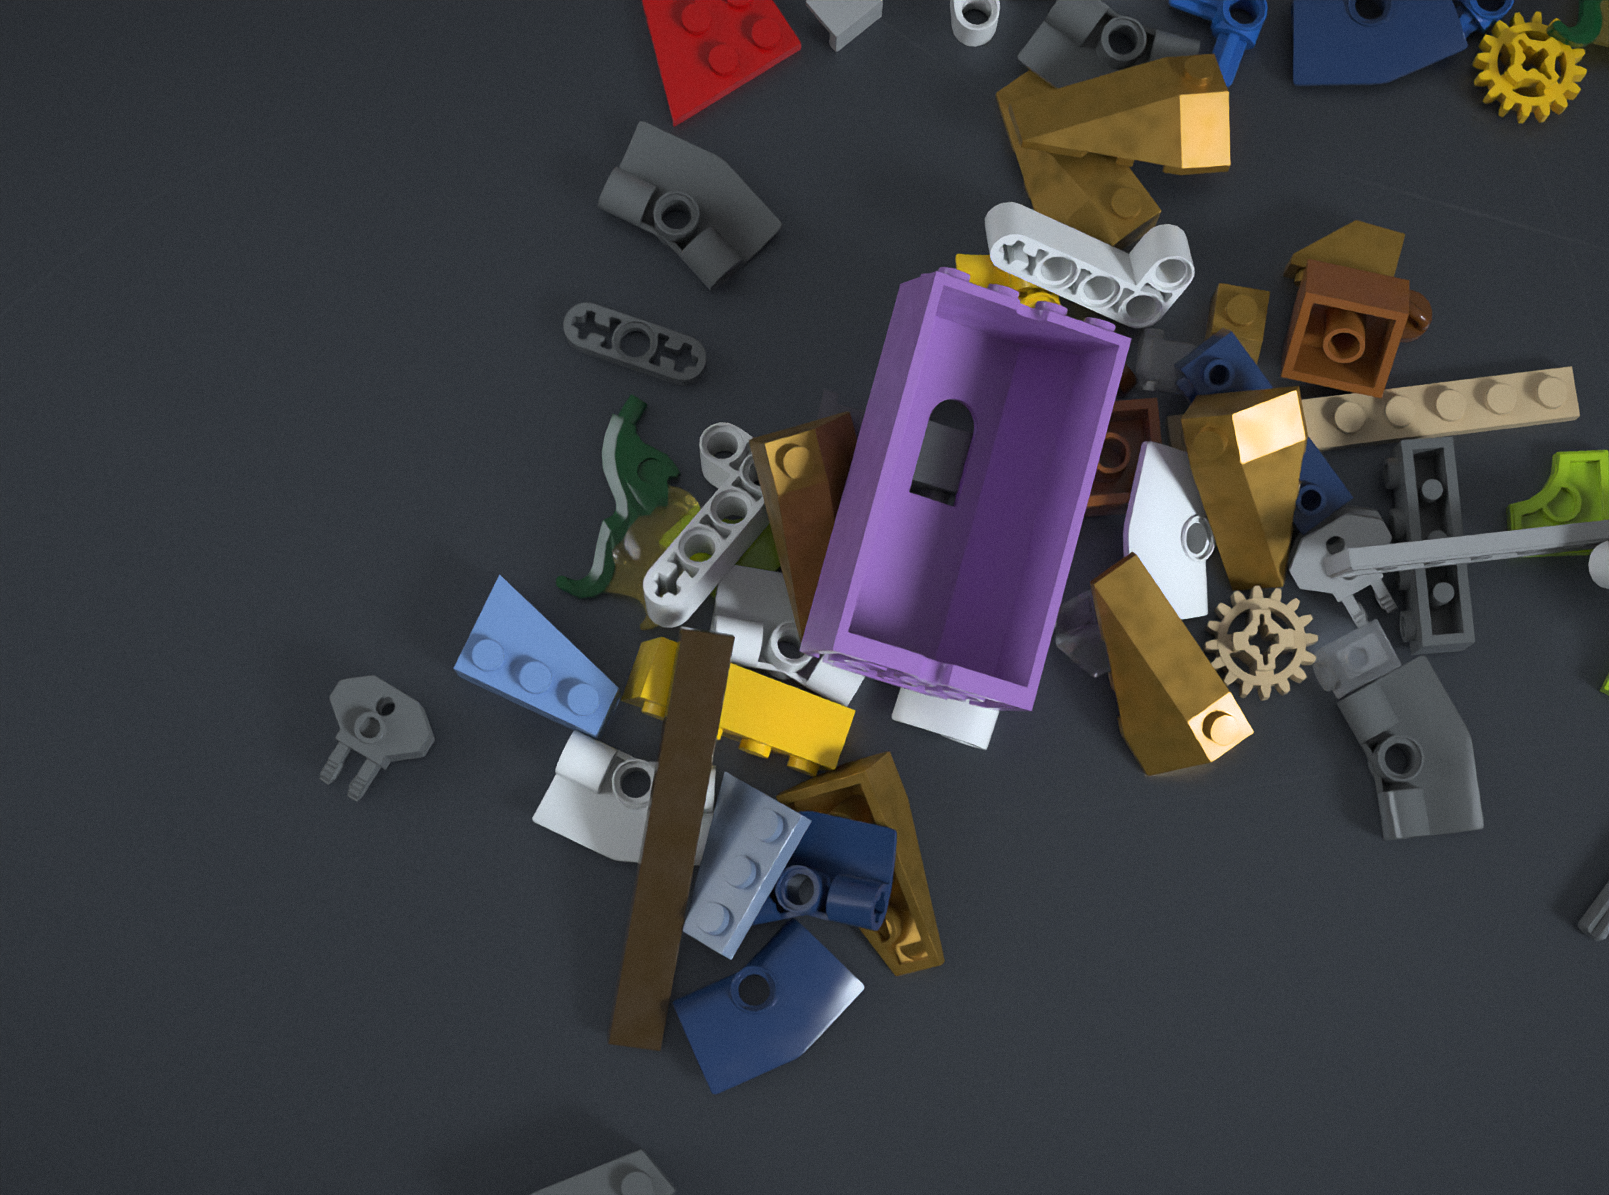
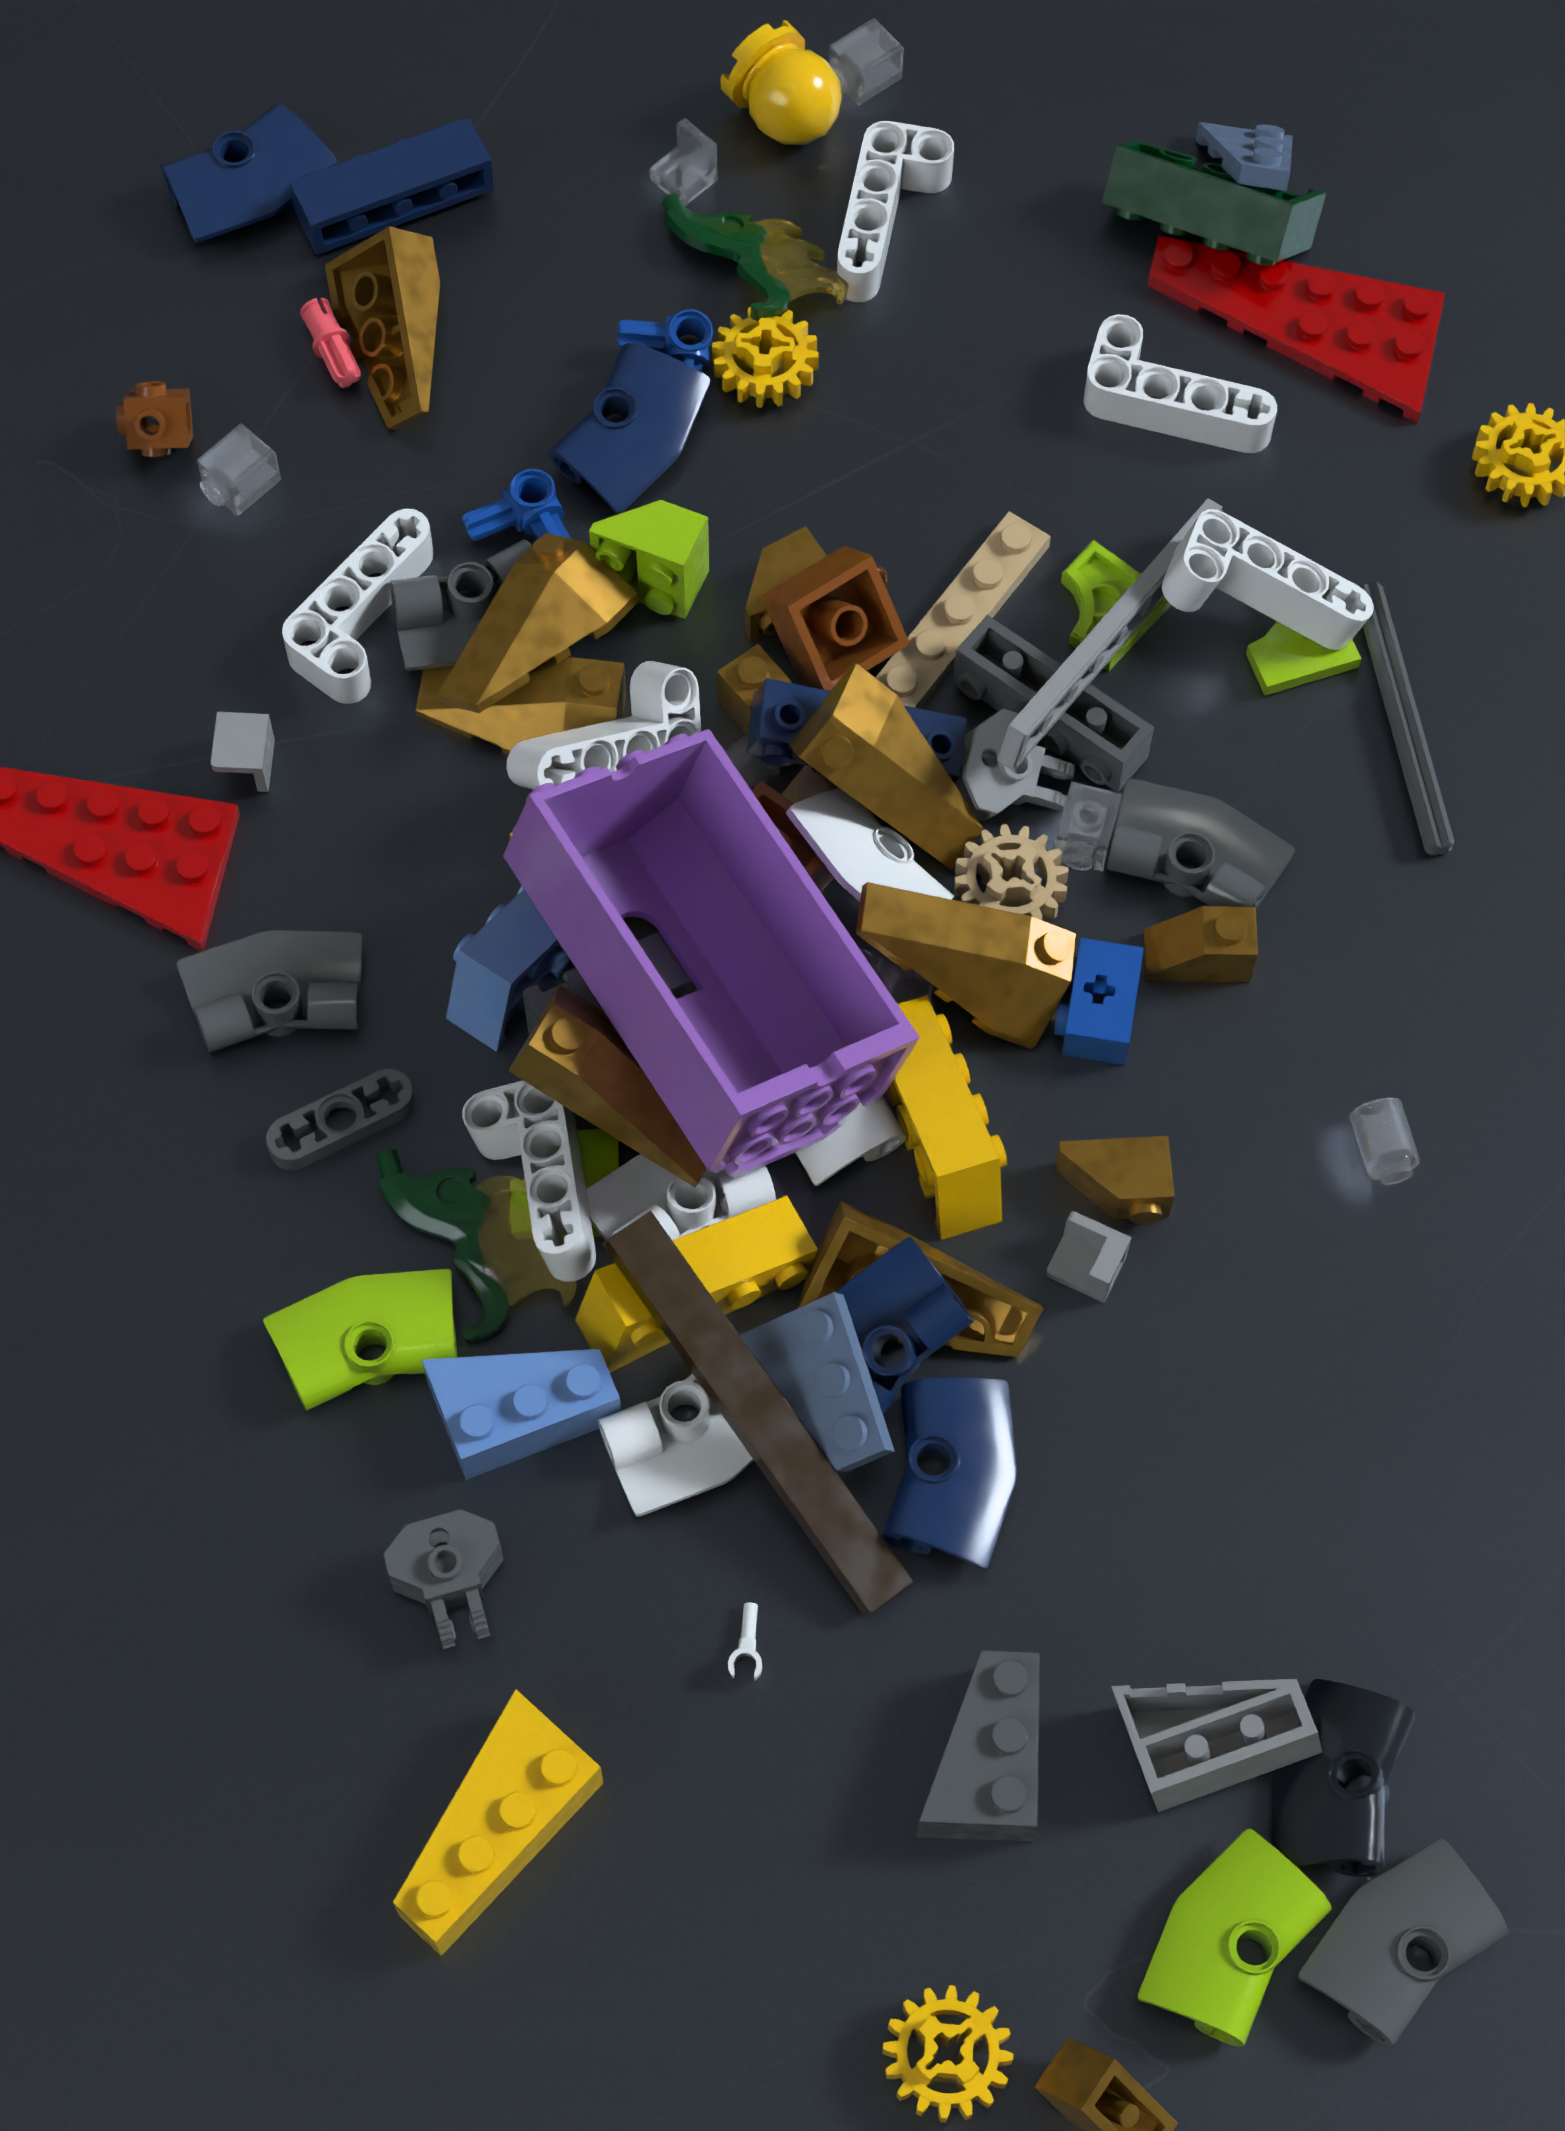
camera: 45 degrees left, 15 degrees down
none -> lime panel [263,1269,457,1411]
none -> yellow wedge [393,1690,603,1956]
none -> medium blue wedge [446,885,571,1052]
none -> lime slope [589,500,709,619]
none -> white hand [728,1602,763,1681]
none -> yellow wedge [886,995,1007,1240]
none -> light grey panel [1046,1211,1132,1303]
none -> blue brick [1054,938,1144,1065]
none -> pearl gold slope [1055,1136,1175,1224]
none -> pearl gold slope [1143,906,1258,982]
none -> clear brick [1349,1098,1420,1185]

